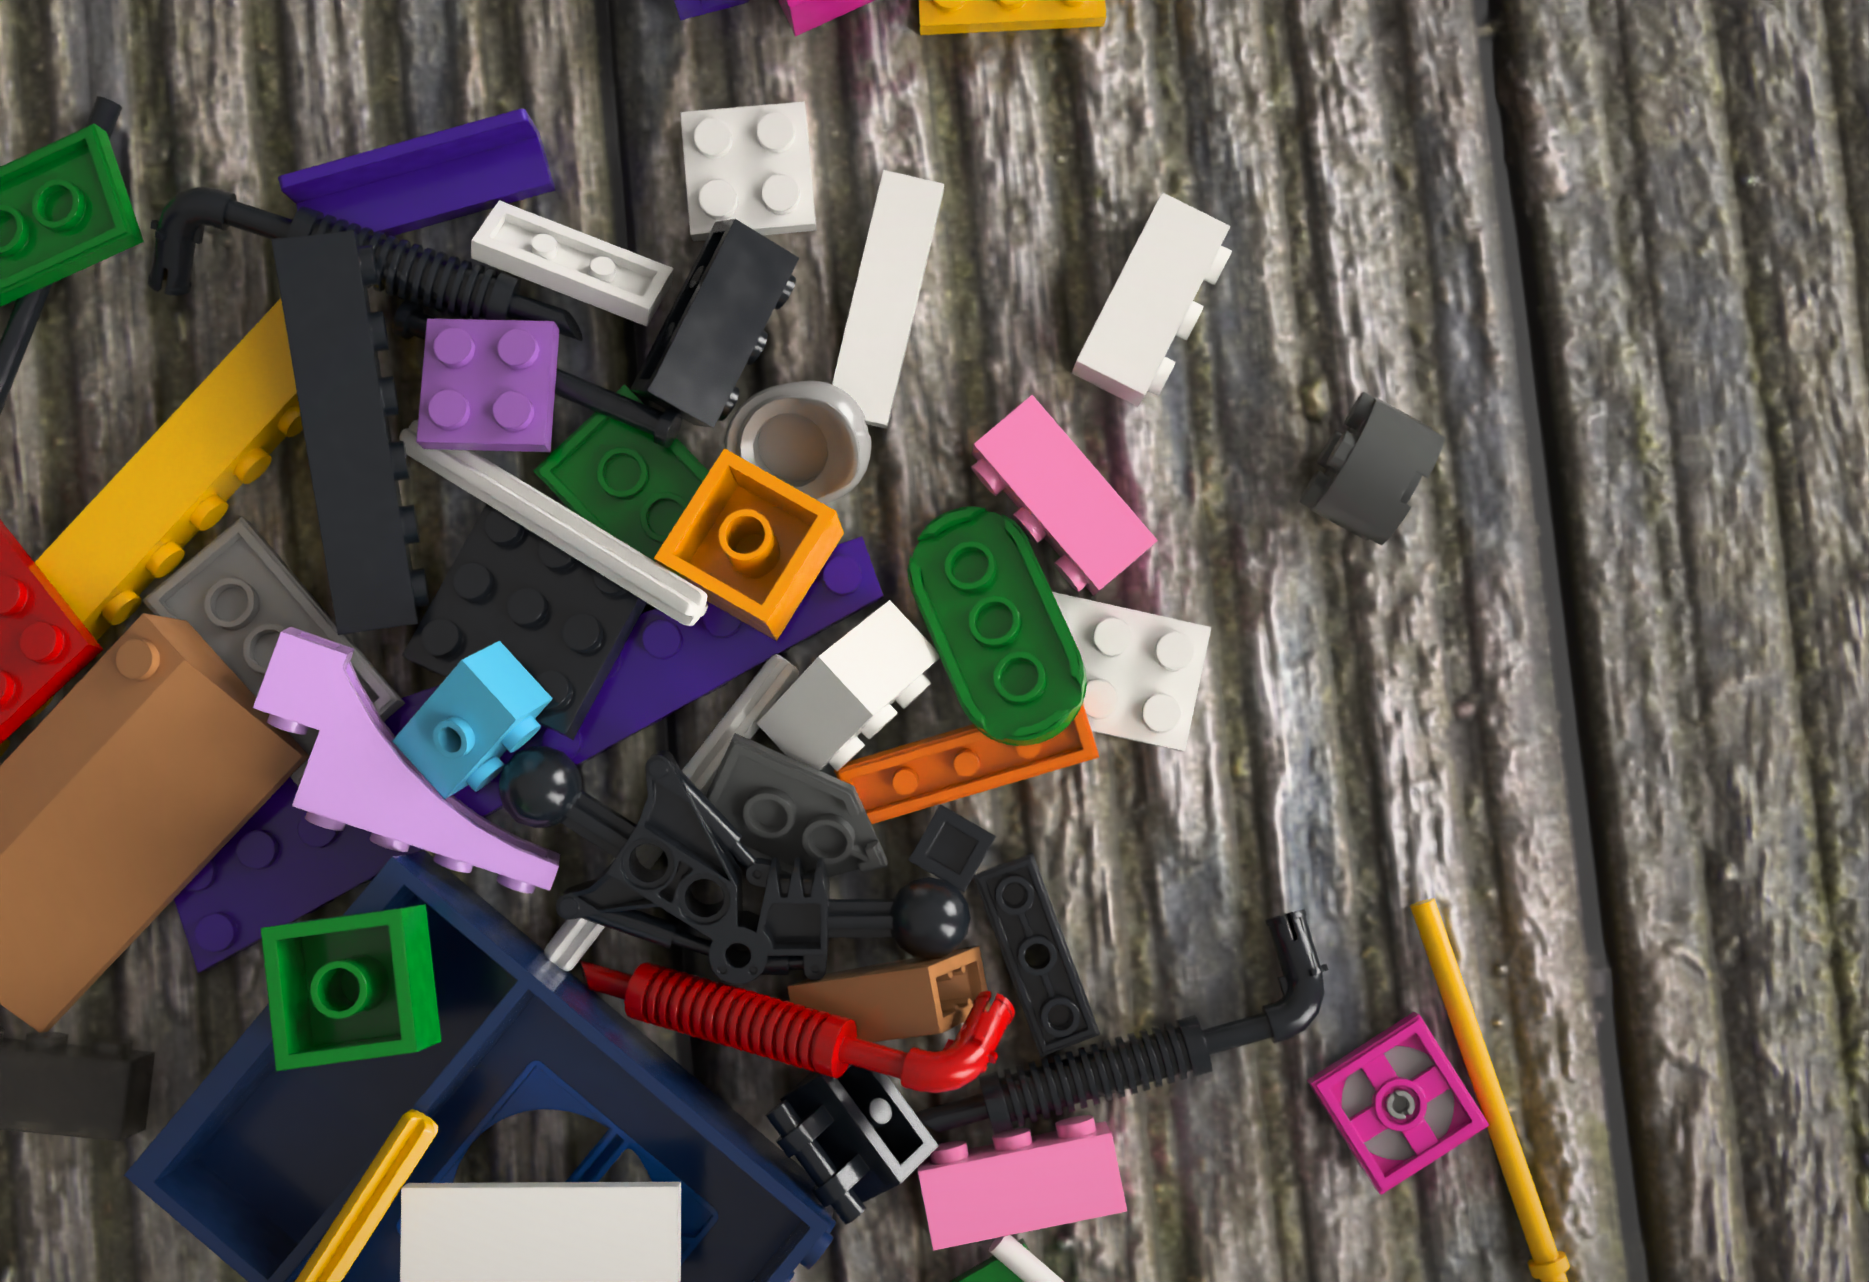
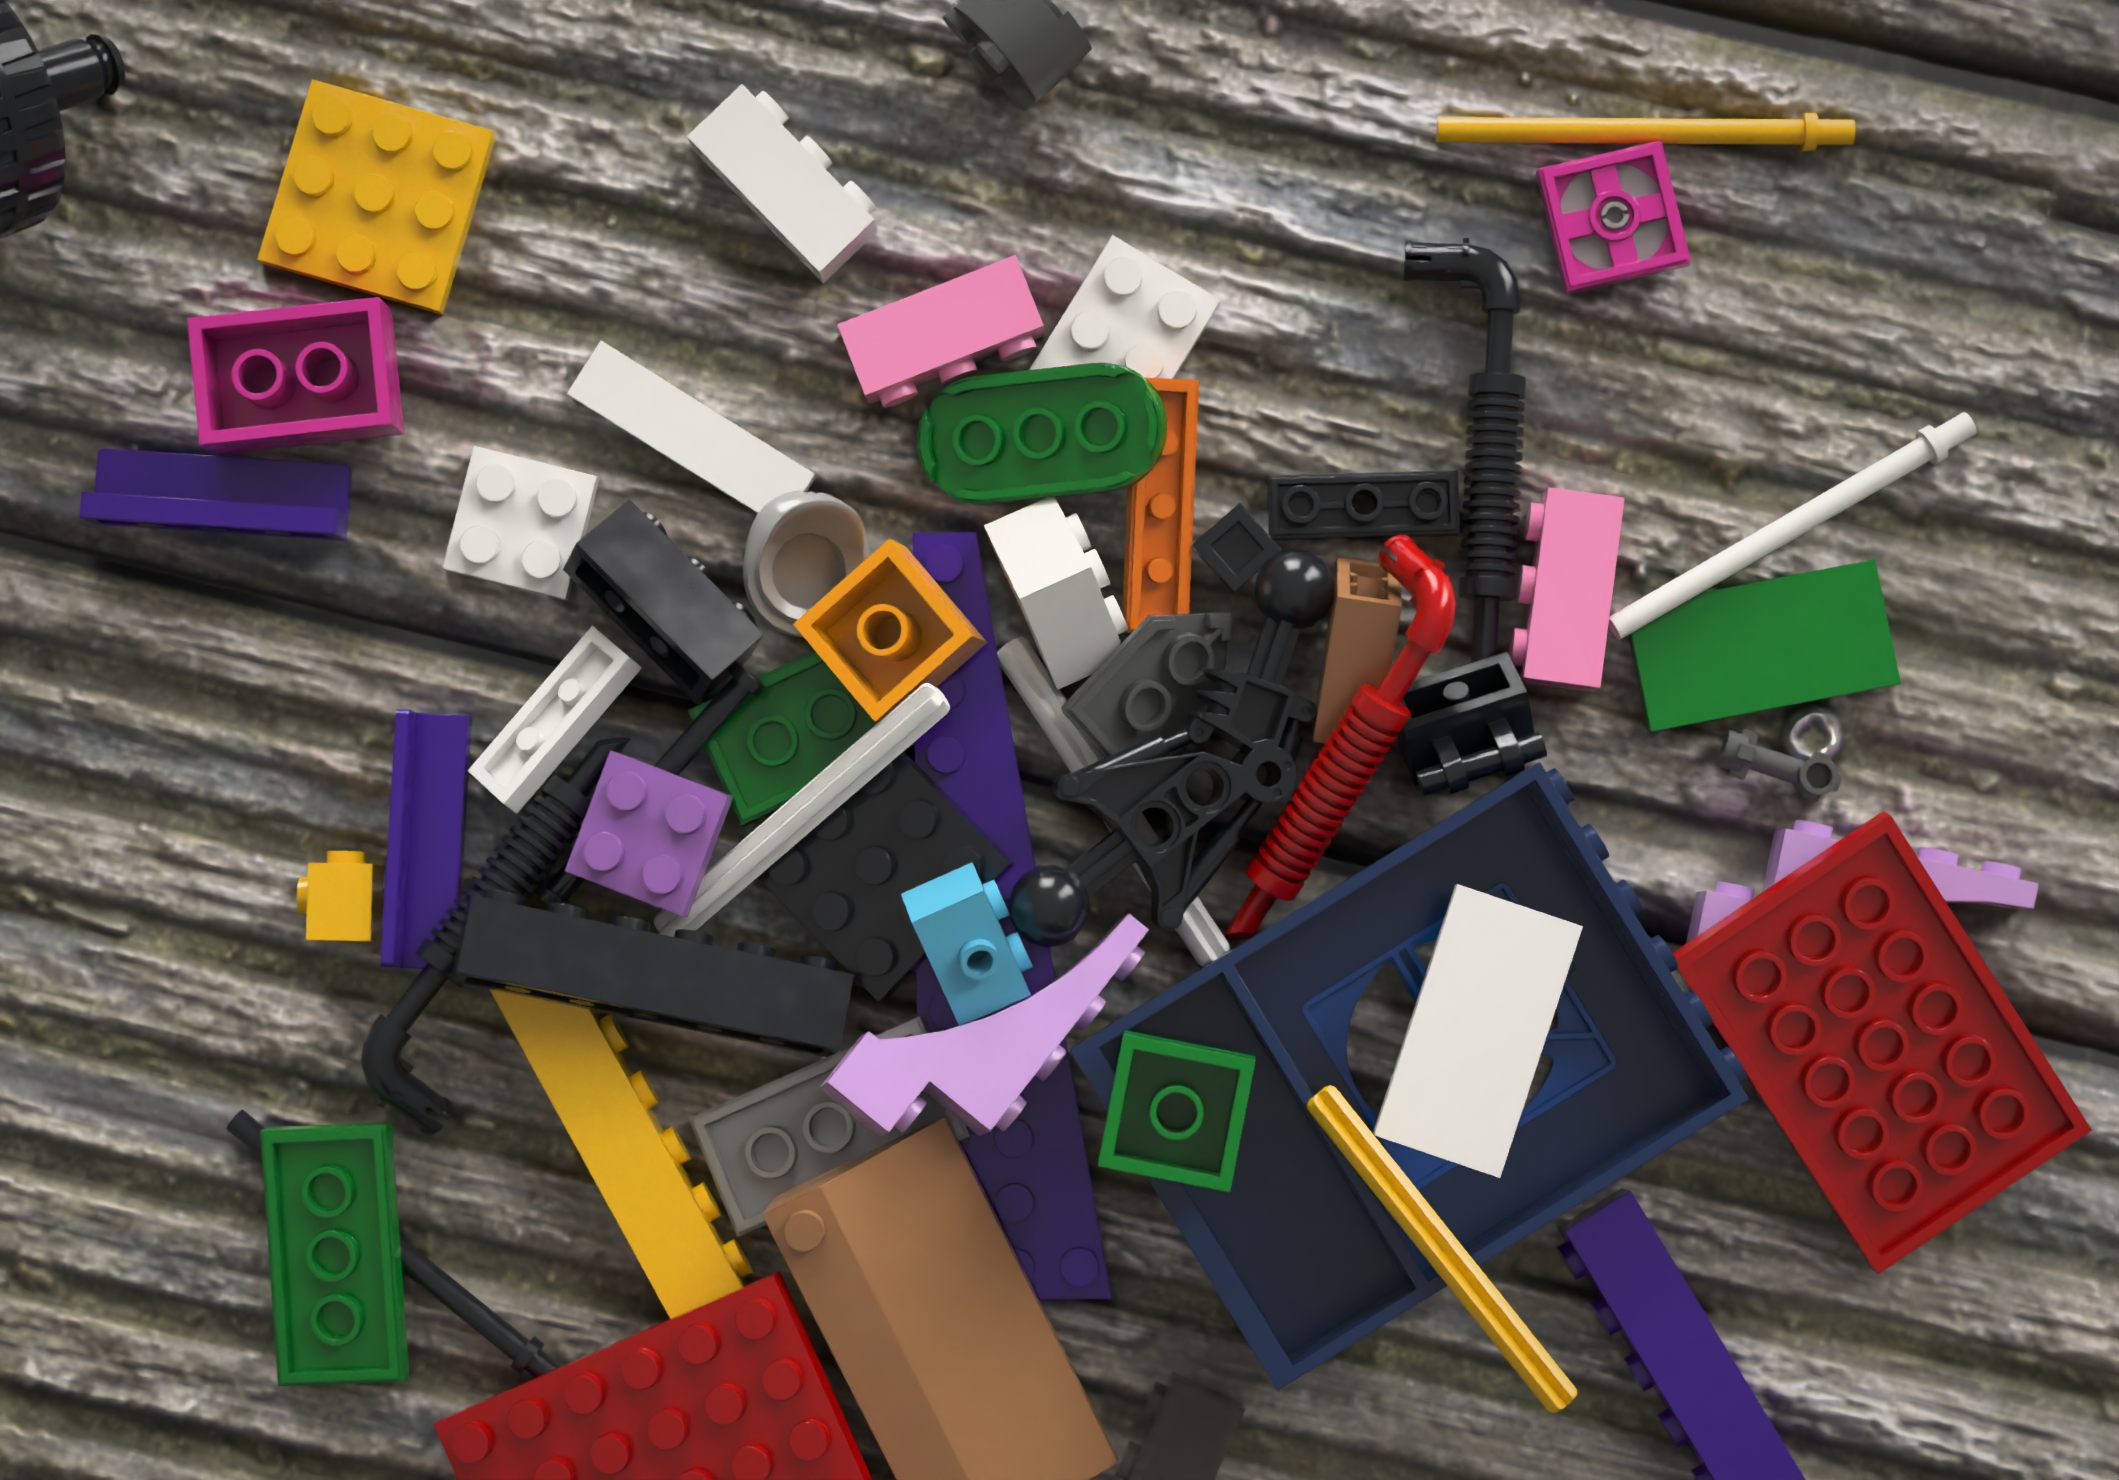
camera: 65 degrees left, 0 degrees up
none -> yellow brick [297,851,383,942]

